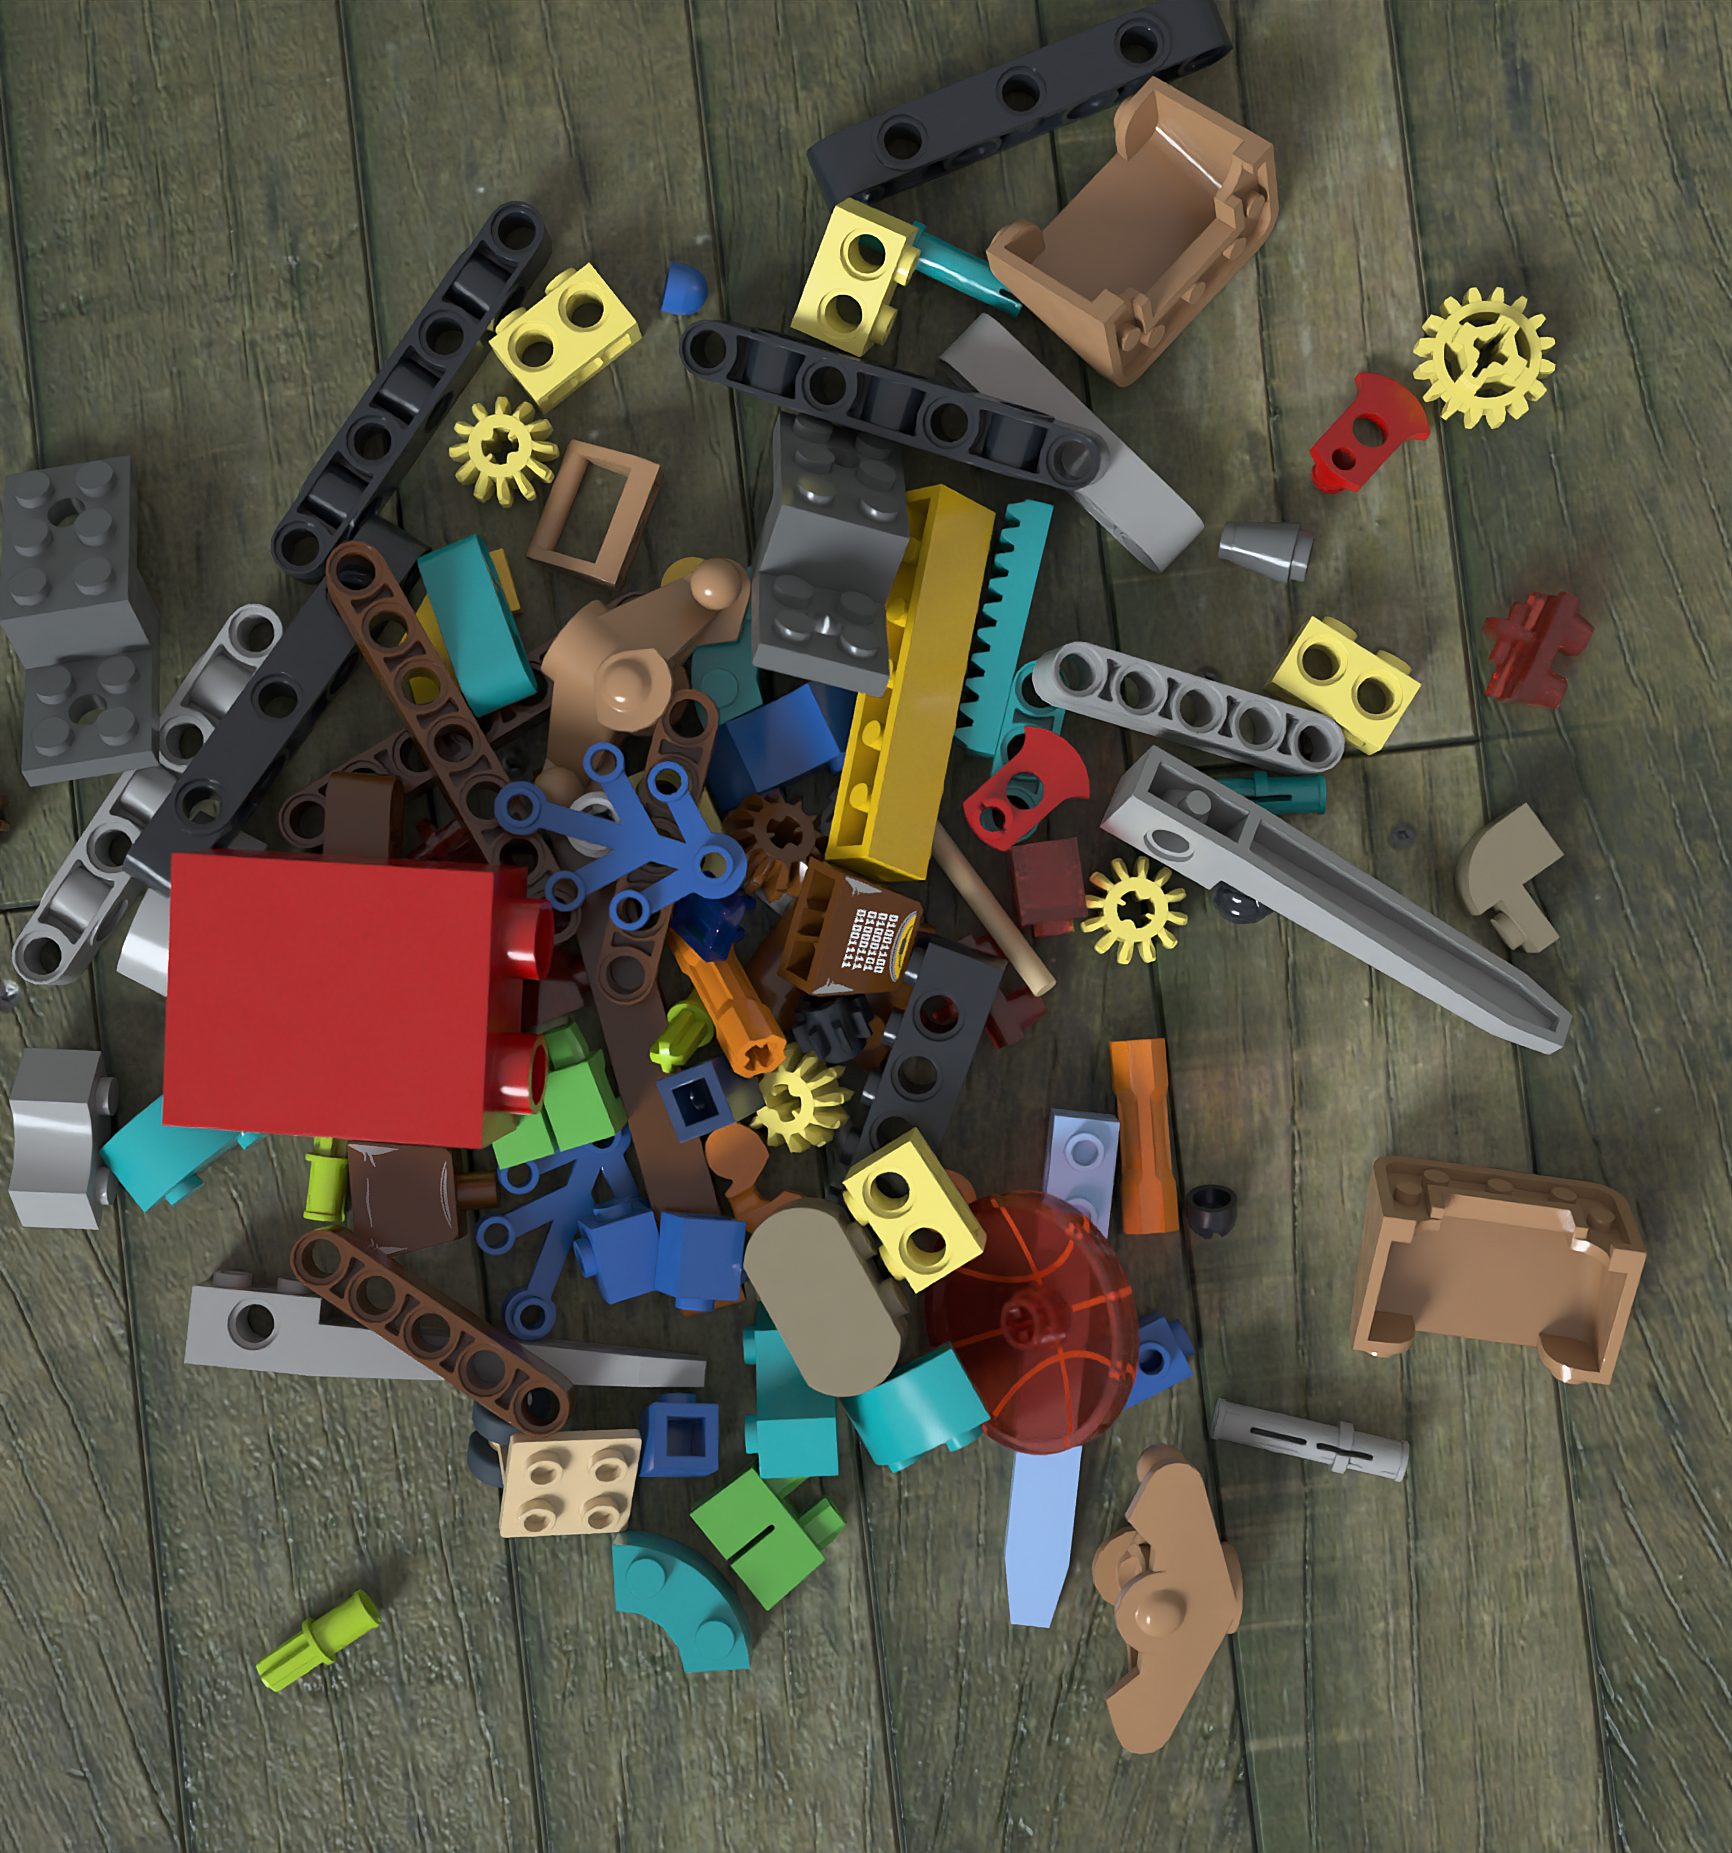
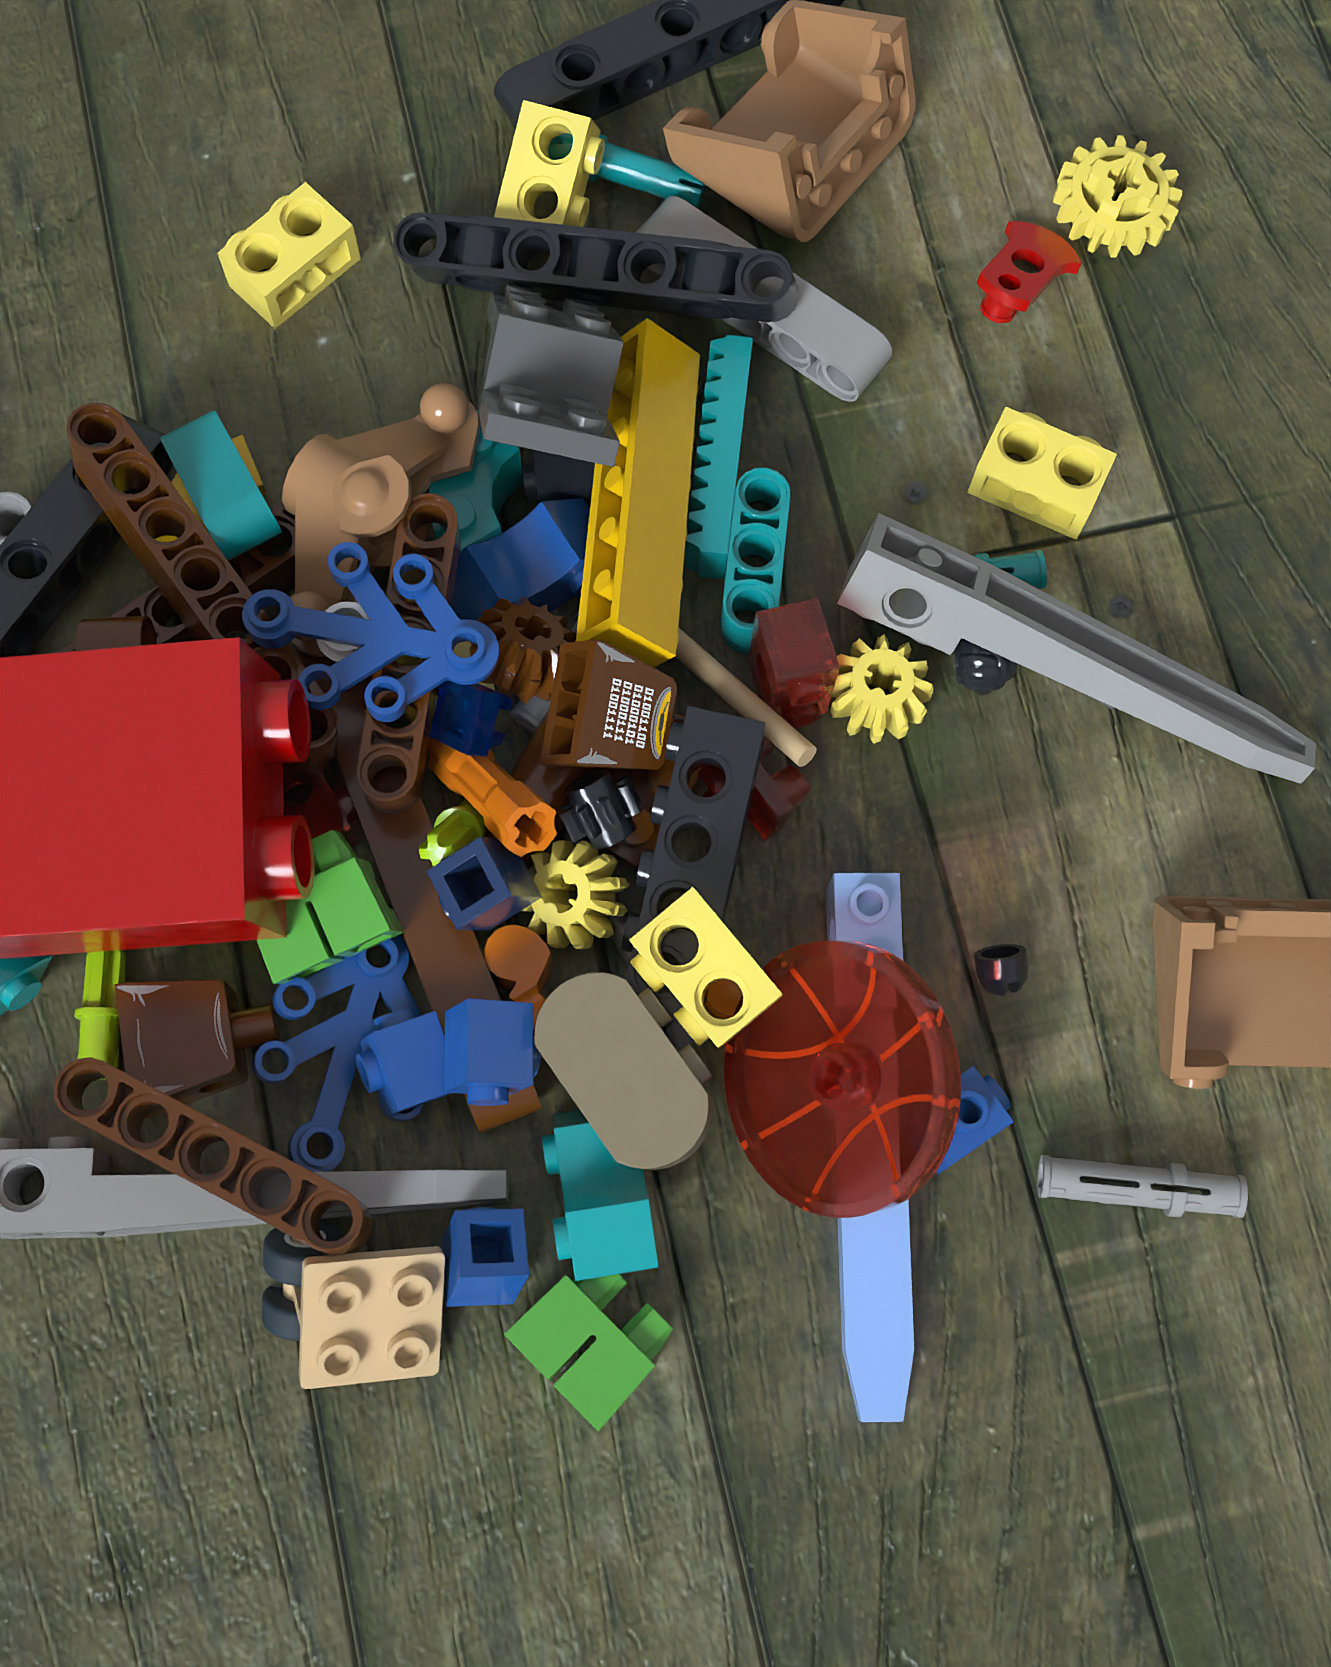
camera: 15 degrees left, 15 degrees down
lime axle [256,1589,382,1692] -> none
black beam [271,201,552,584] -> none
light yellow gear [449,396,559,508] -> none
medium nougat tile [525,439,665,595] -> none
teal brick [612,1530,754,1673] -> none
blue hinge [660,261,708,315] -> none
teal brick [838,1341,991,1473] -> none
red piece [962,726,1090,852] -> none
light grey beam [1032,641,1345,776] -> none
medium nougat piece [1091,1443,1243,1754] -> none
orange axle [1109,1038,1179,1234] -> none
dark grey cone [1218,520,1316,585] -> none
dark tan brick [1454,802,1564,954] -> none
clear red hips [1481,591,1594,709] -> none

